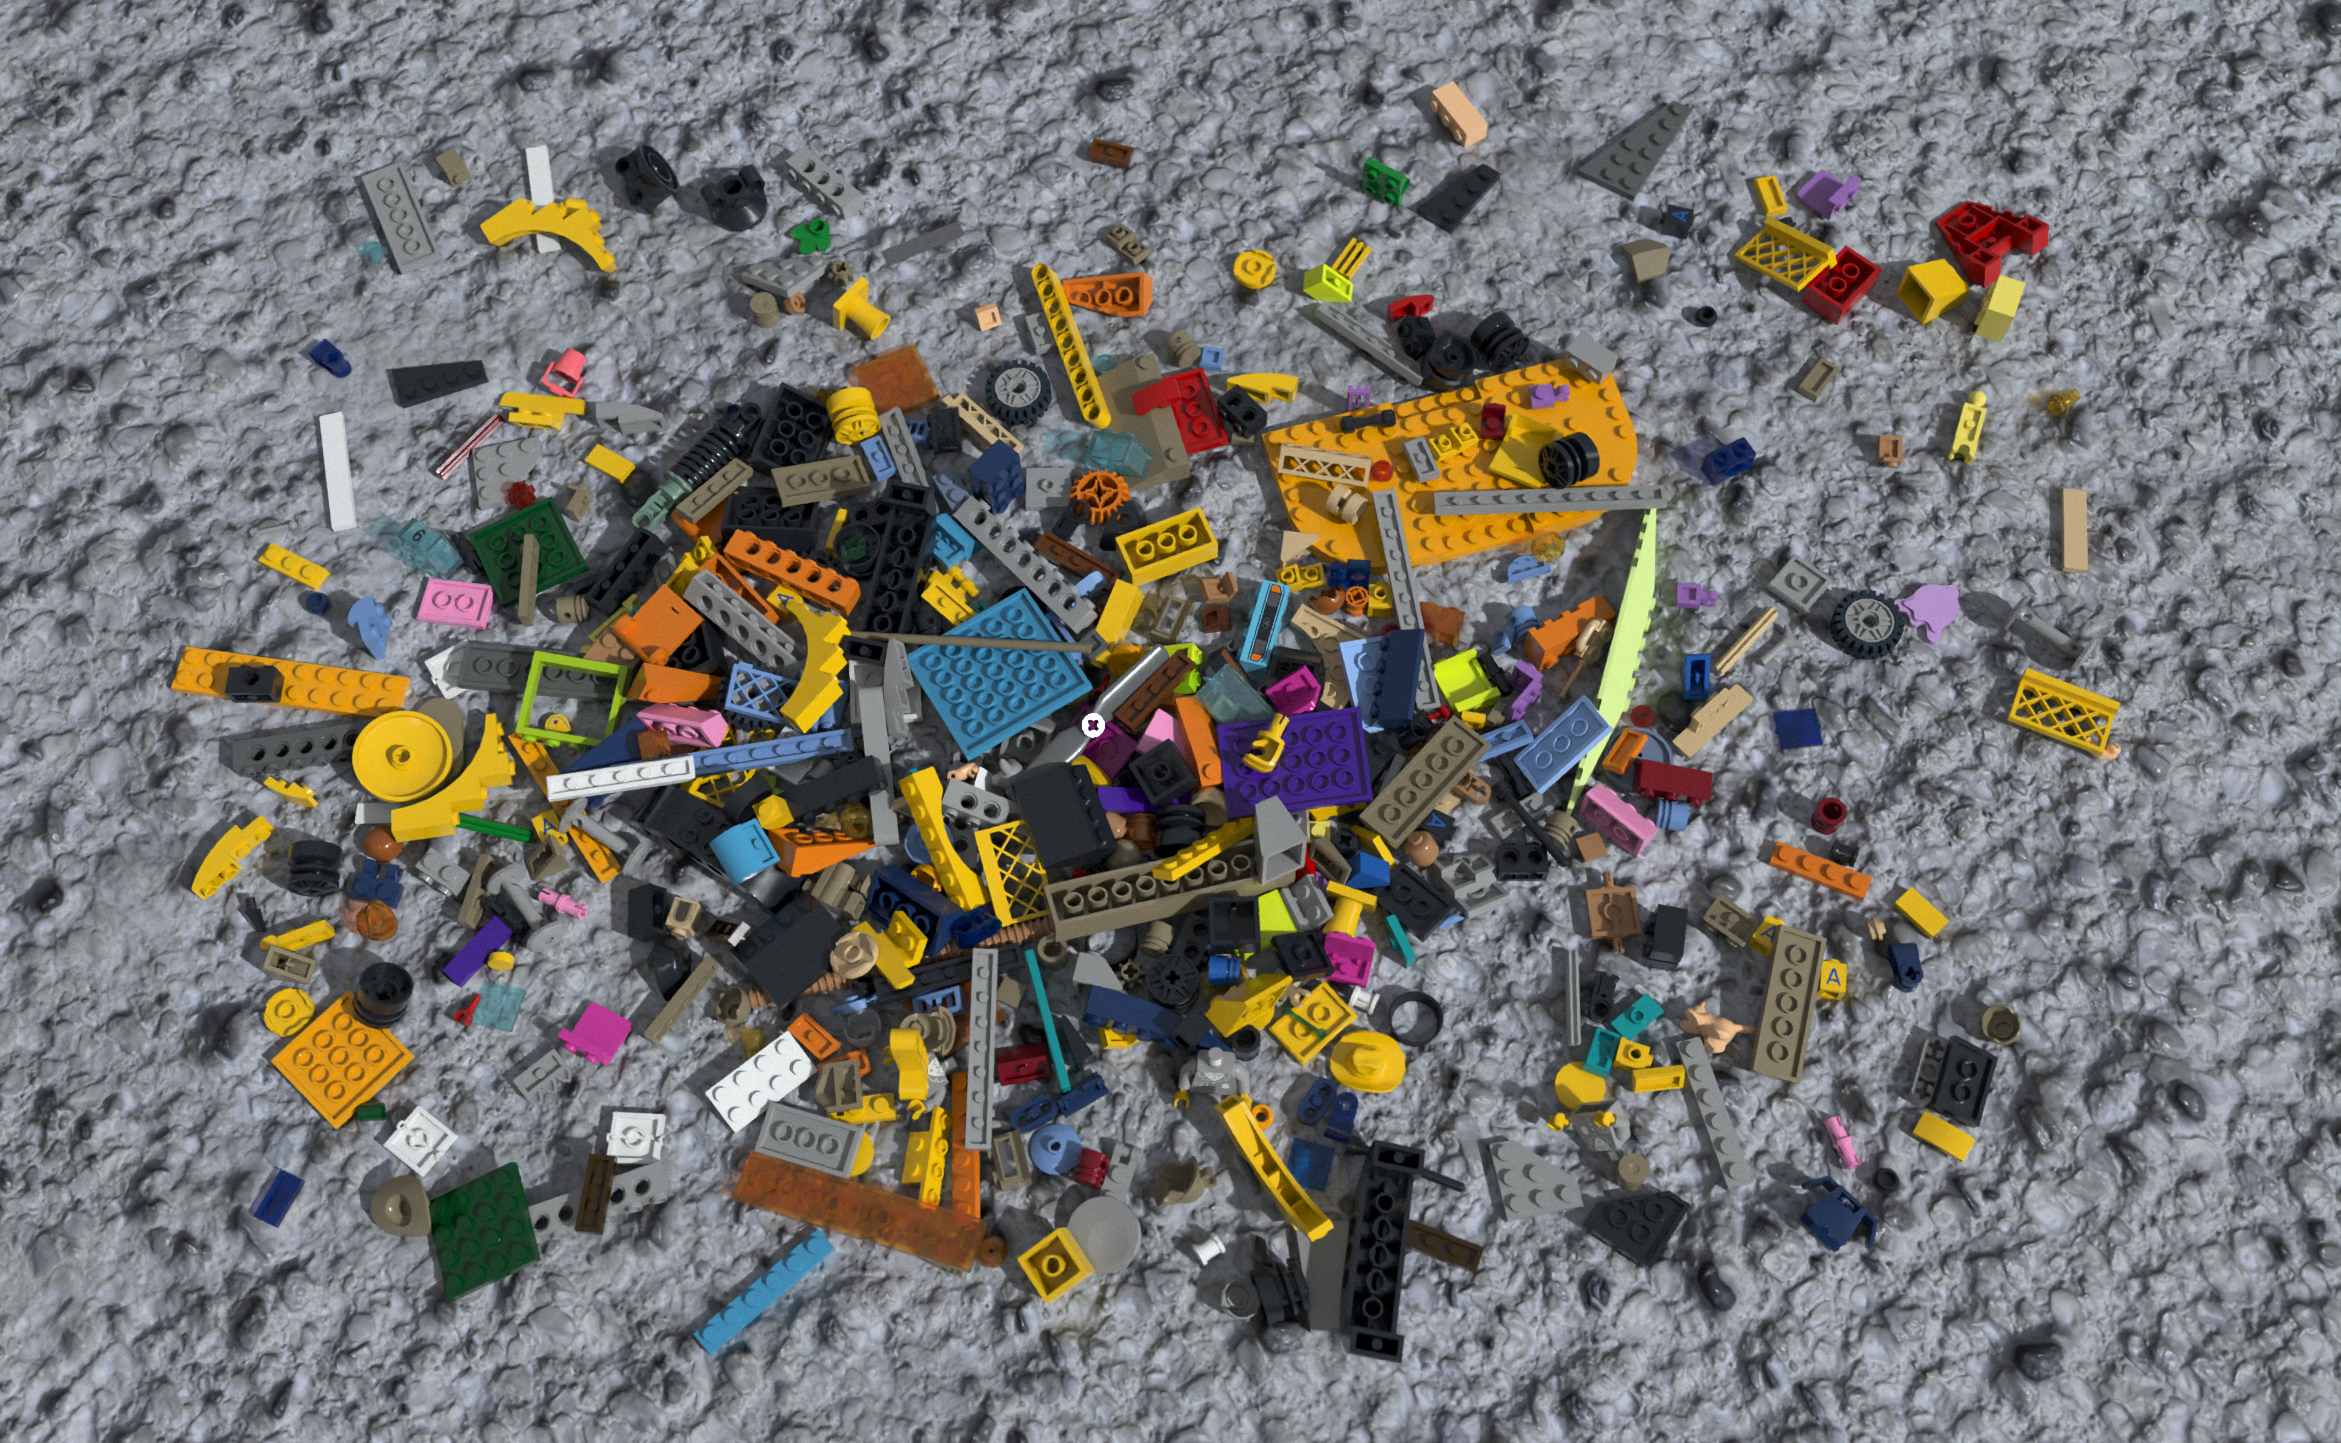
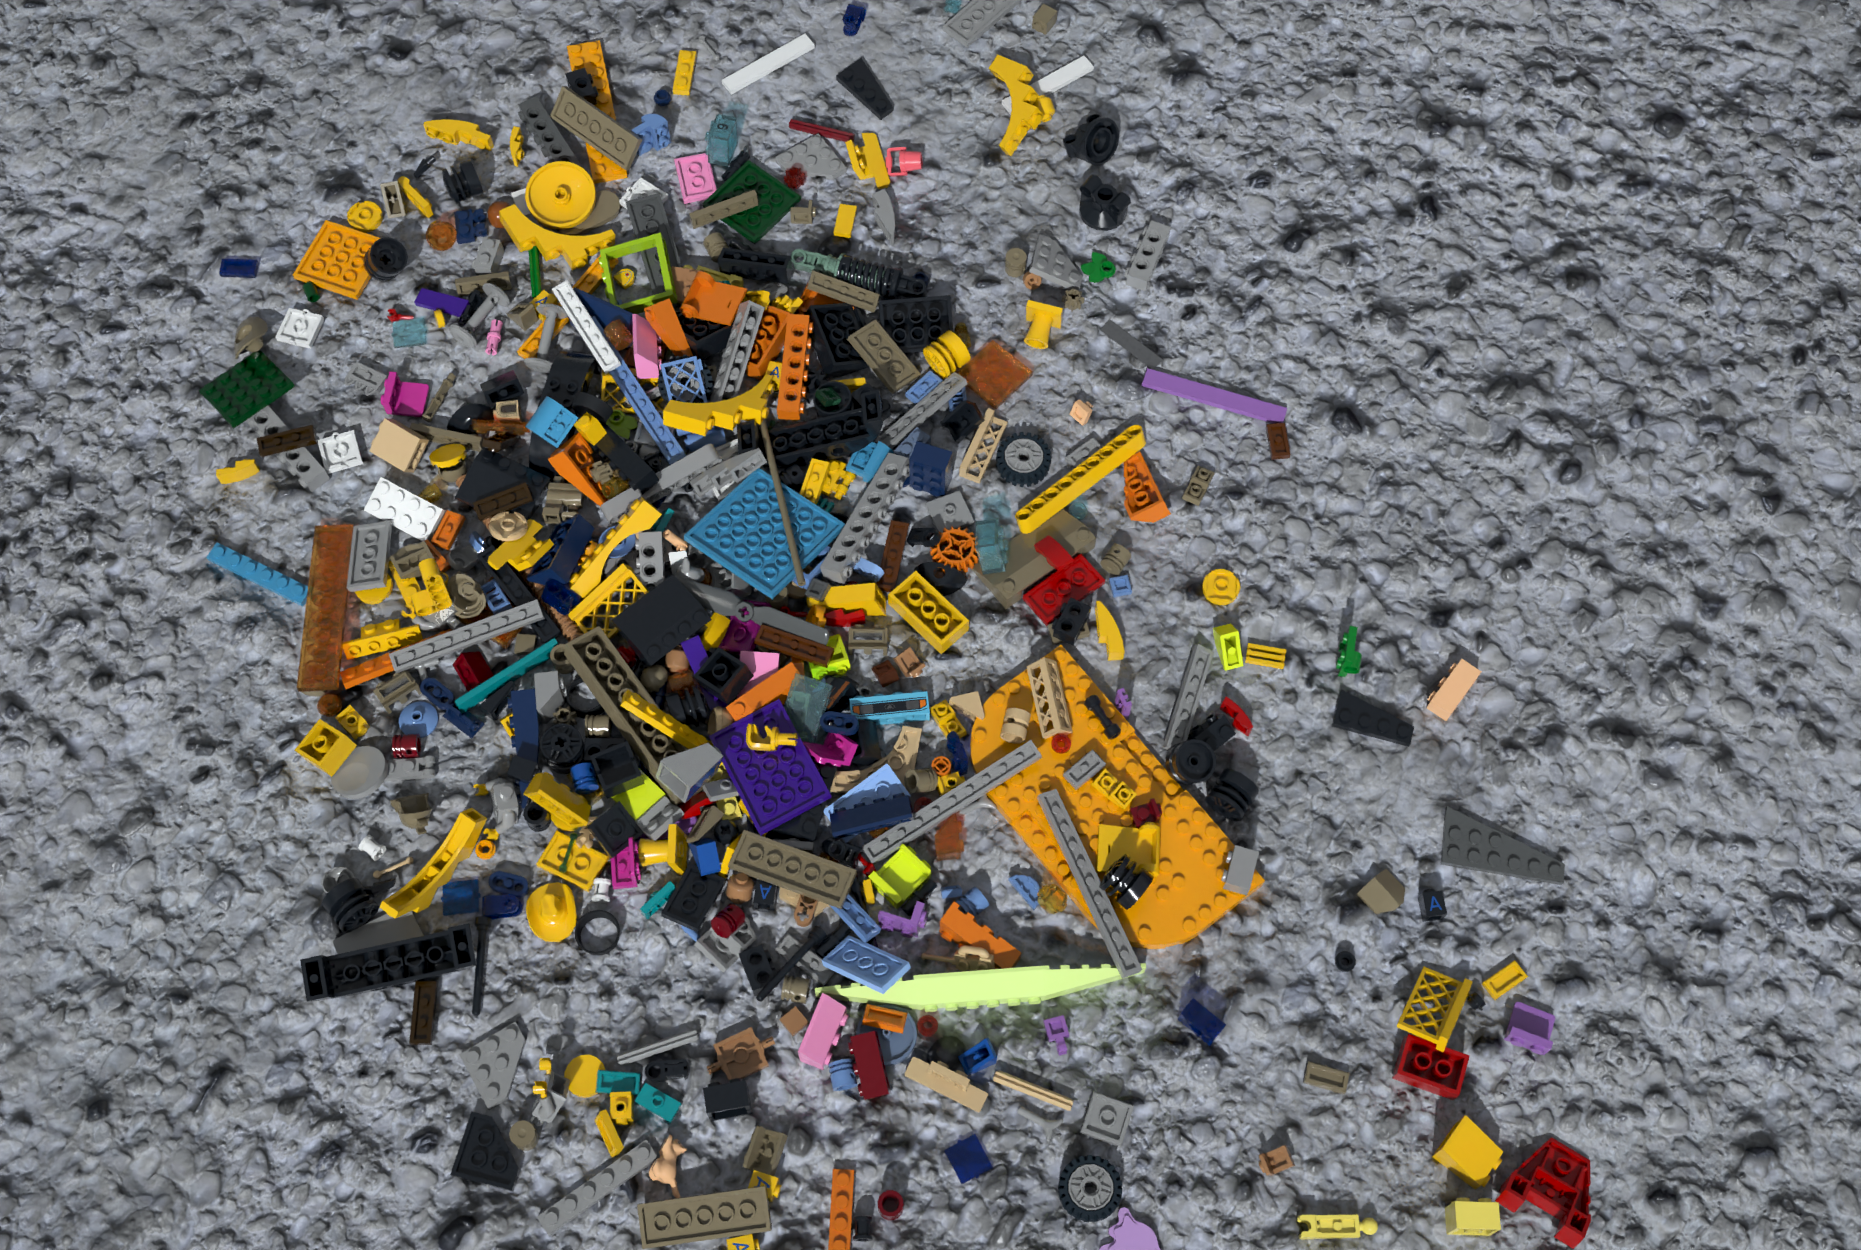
camera: 65 degrees right, 0 degrees up
dark orange hair [1308,586,1345,616] -> none
dark tan plate [1484,701,1507,731] -> none
medium lavender plate [1528,384,1570,410] -> none
none -> yellow slope [216,459,260,484]
none -> yellow brick [335,705,370,740]
none -> tan brick [369,418,429,473]
none -> tan hinge [373,856,414,879]
none -> dark tan piece [422,373,456,422]
none -> yellow tile [429,444,467,468]
none -> clear orange plate [472,419,530,435]
none -> dark brown plate [473,482,534,521]
none -> dark tan plate [550,86,642,170]
none -> dark tan gear [590,460,613,485]
none -> dark red piece [711,904,745,938]
none -> dark blue plate [820,711,859,736]
none -> red slope [824,608,866,627]
none -> dark tan piece [904,768,938,793]
none -> medium lavender tile [1142,368,1287,424]

